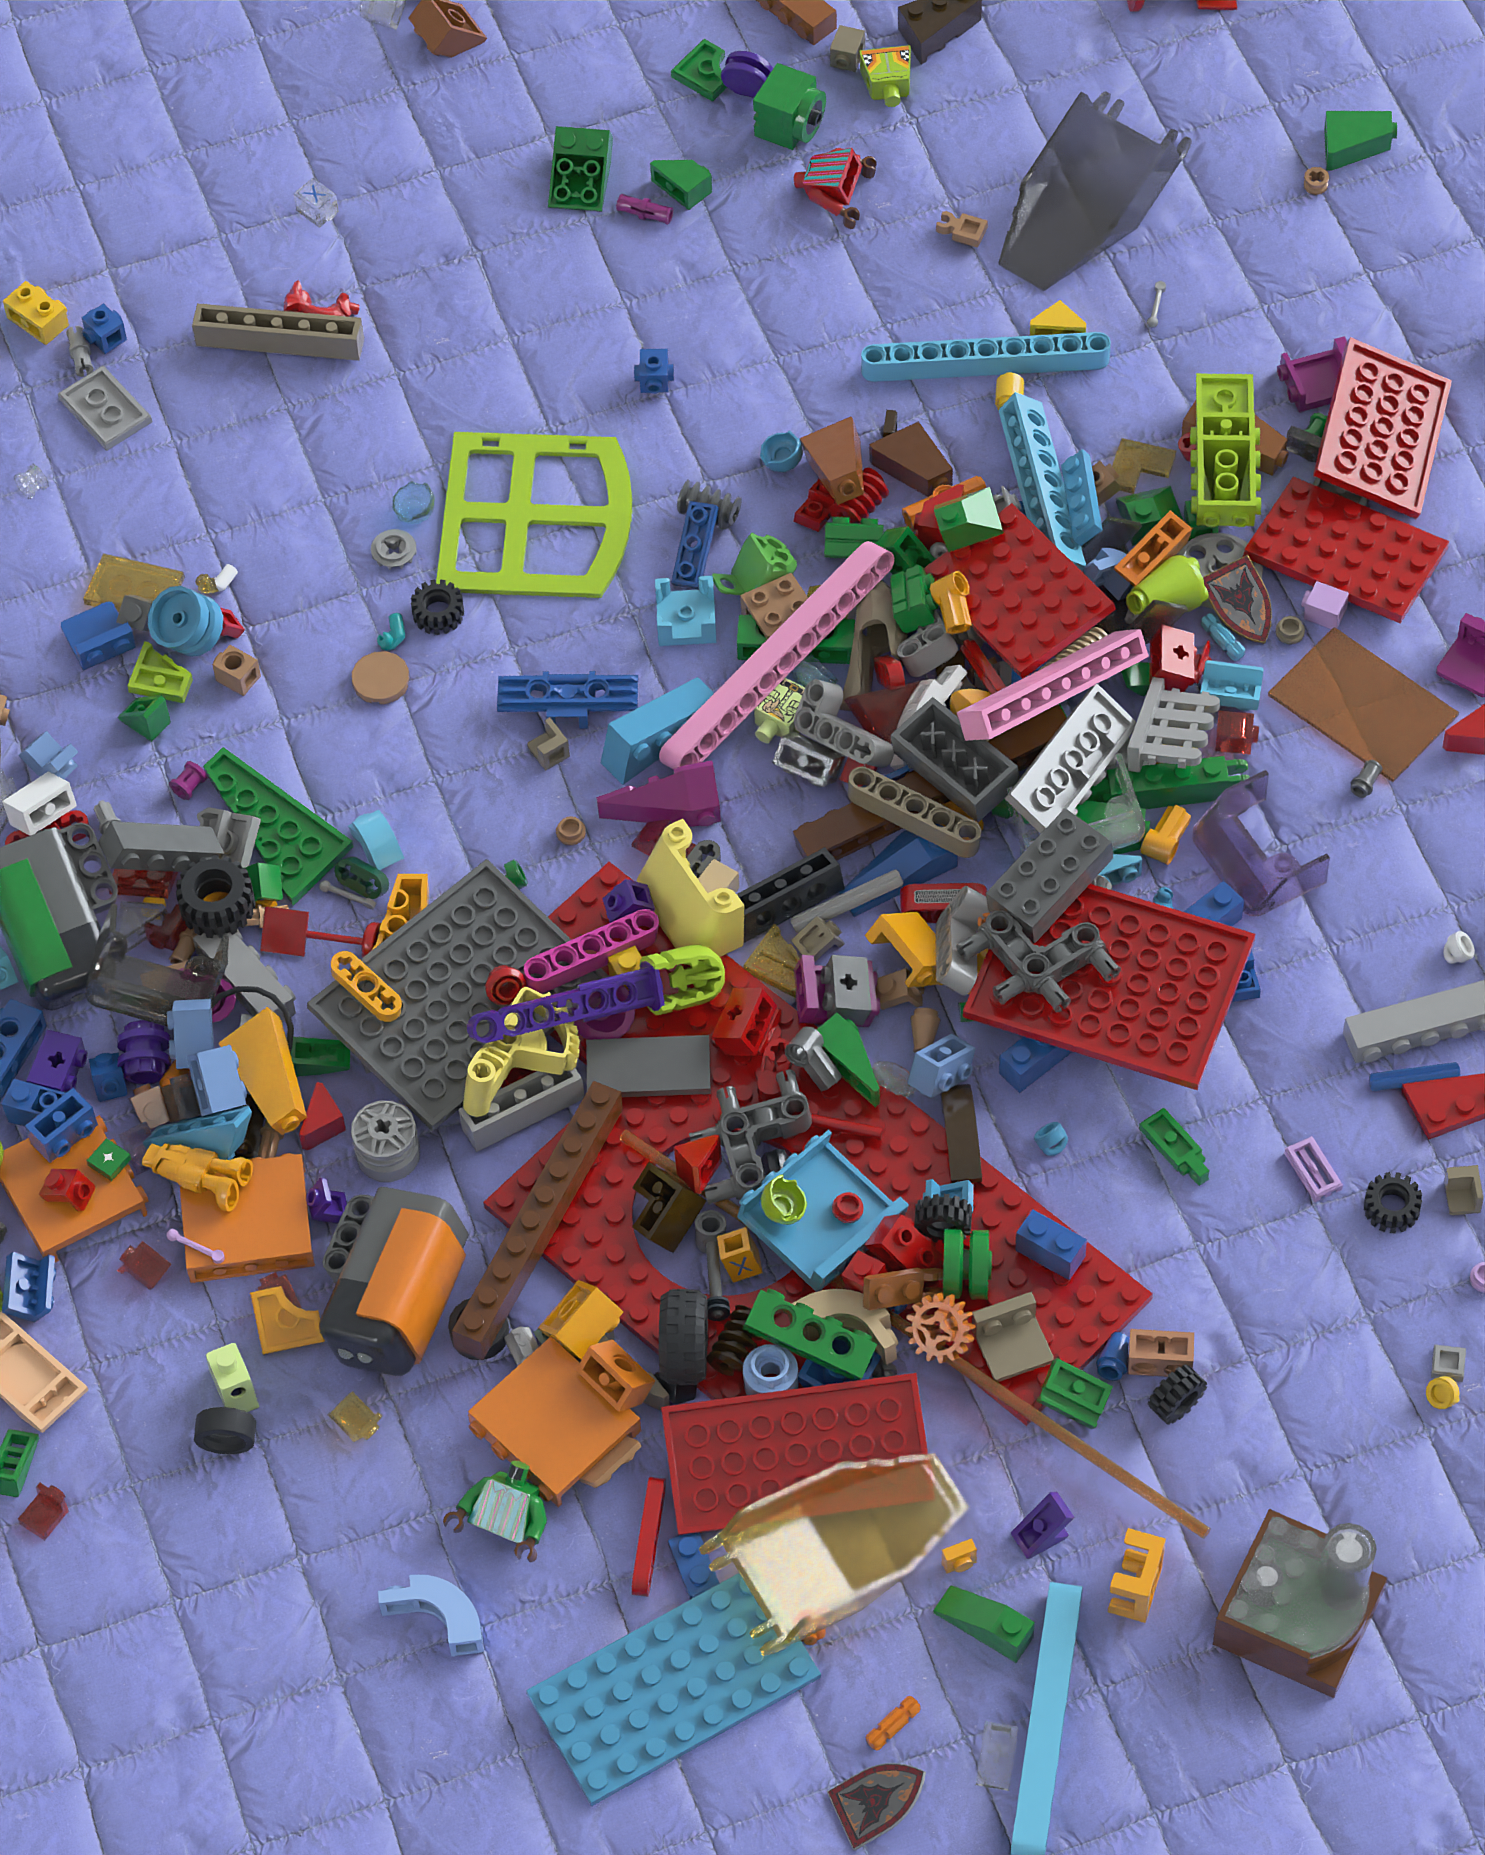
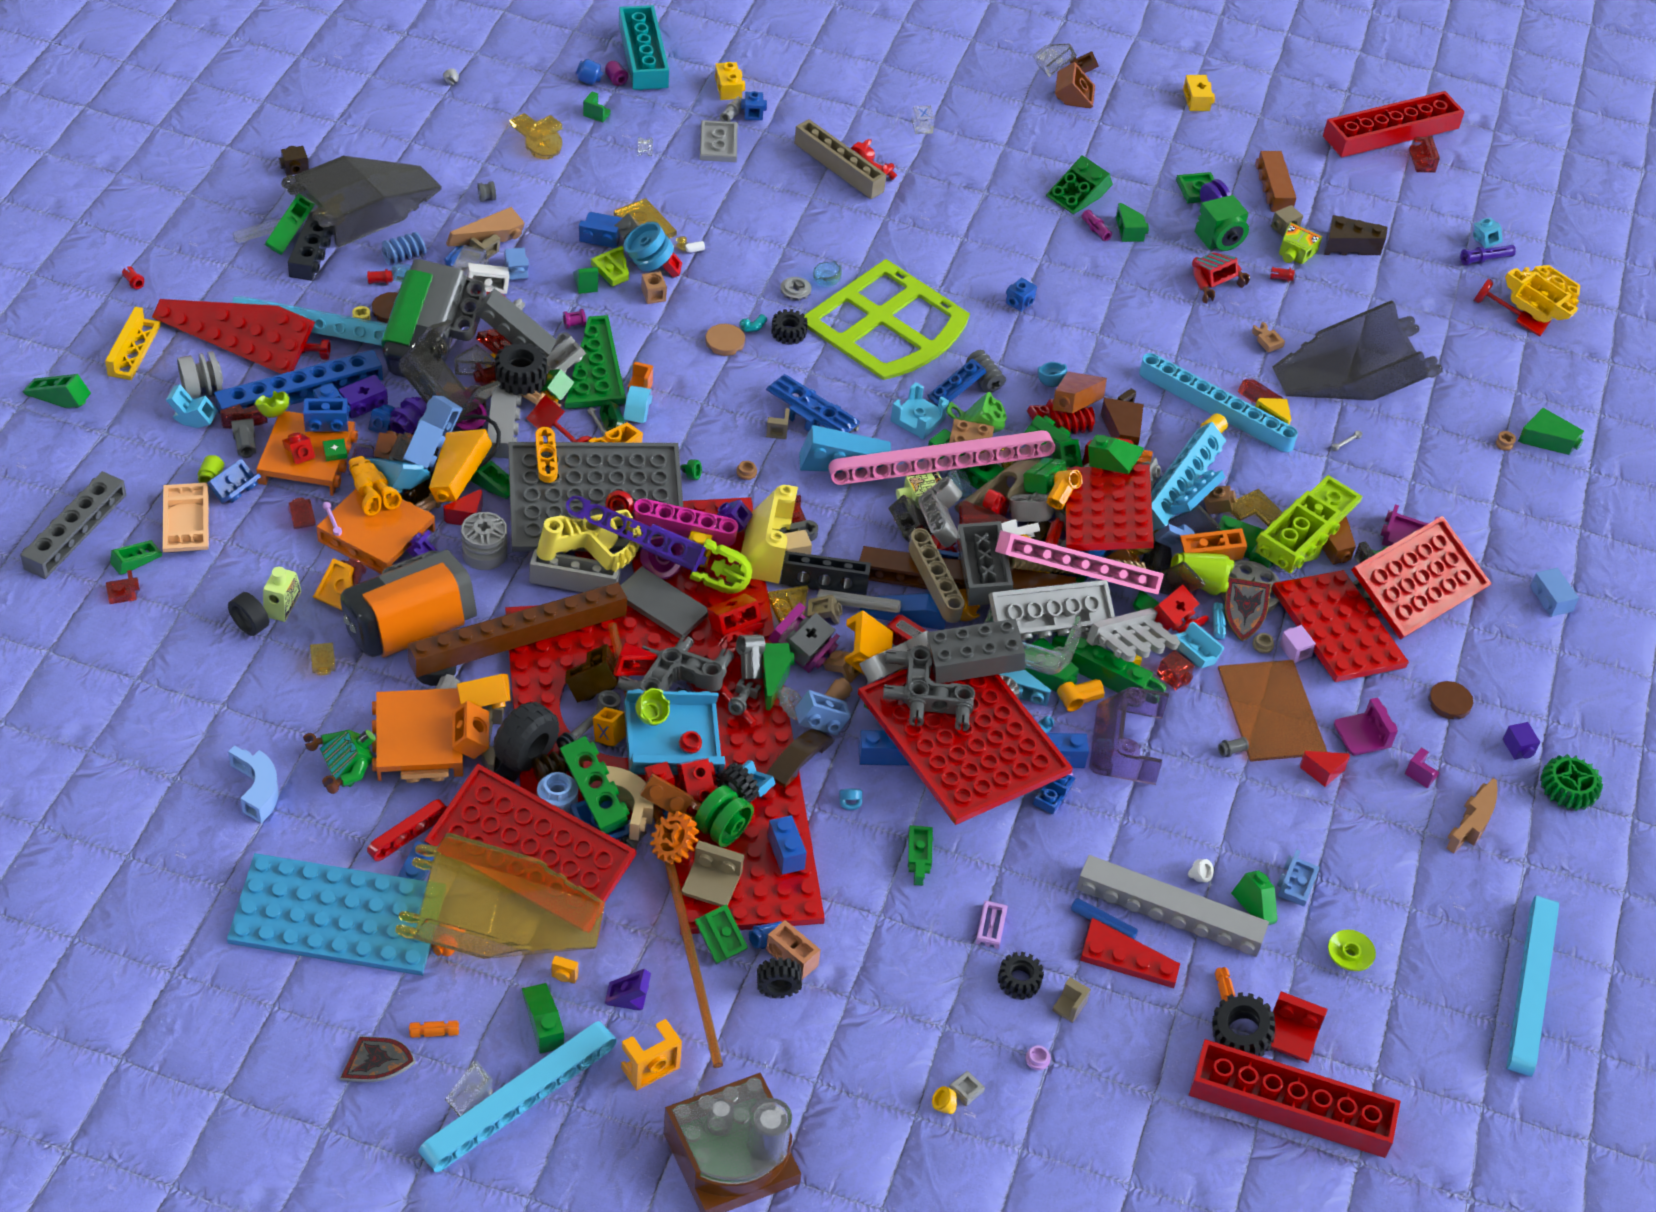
camera: 30 degrees right, 10 degrees down
magenta wedge [596,760,721,827] -> none
none -> orange panel [628,362,653,391]
none -> dark grey hinge [728,679,762,715]
none -> clear red slope [1238,378,1283,403]
none -> red pin [1270,267,1295,283]

